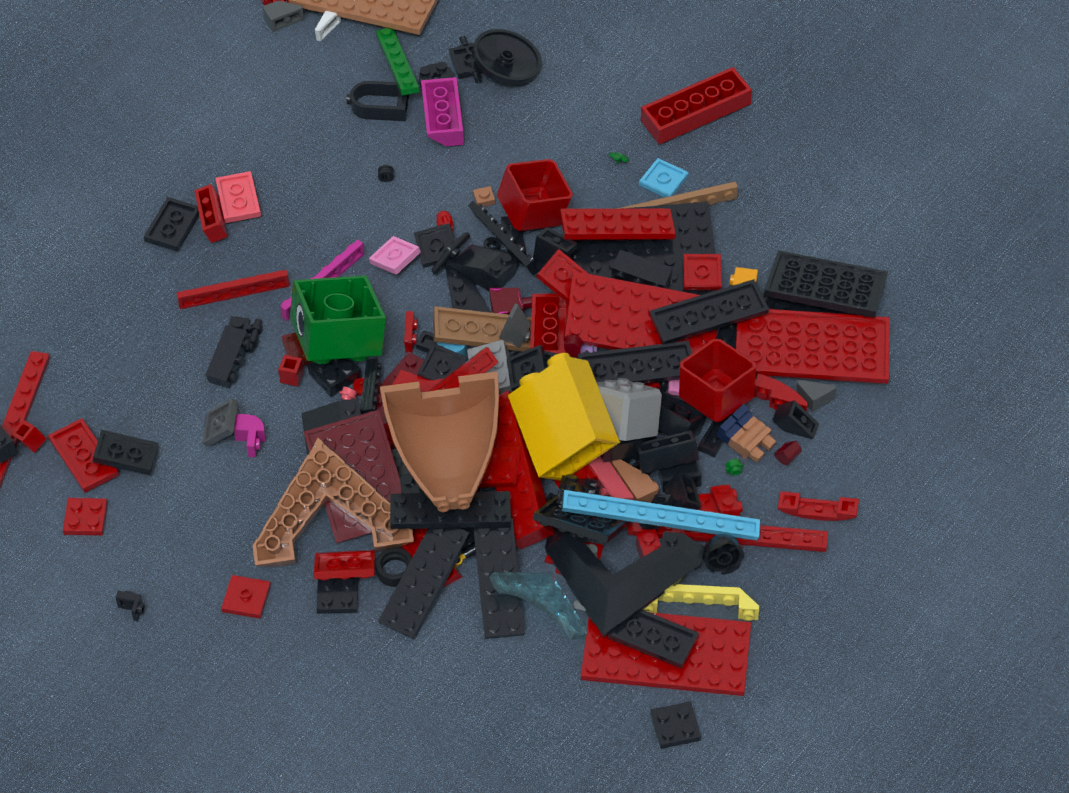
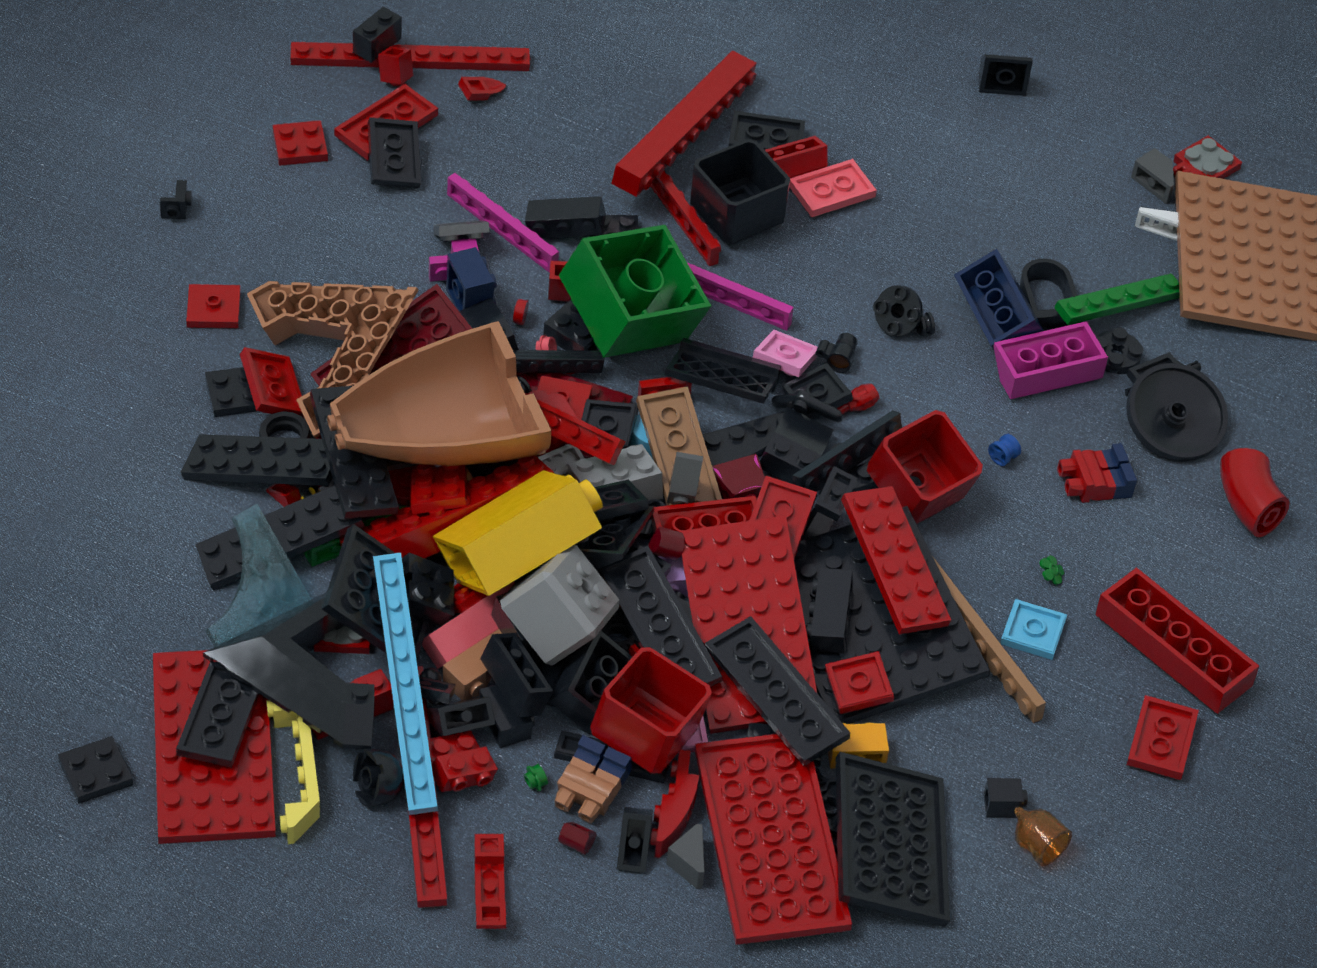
camera: 70 degrees right, 5 degrees down
none -> dark blue brick [446,247,497,311]
none -> dark pink plate [447,173,559,273]
none -> red plate [458,77,506,101]
none -> red tile [513,299,529,325]
none -> red brick [611,50,757,197]
none -> black fence [665,338,781,404]
none -> black plate [690,139,790,244]
none -> black piece [816,333,858,373]
none -> black plate [873,285,923,336]
none -> dark blue brick [954,249,1044,350]
none -> black slope [978,54,1033,96]
none -> black brick [983,778,1028,818]
none -> blue wheel [988,434,1021,466]
none -> clear orange piece [1014,807,1072,866]
none -> red hips [1057,443,1137,503]
none -> red plate [1126,695,1199,780]
none -> red brick [1220,448,1290,537]

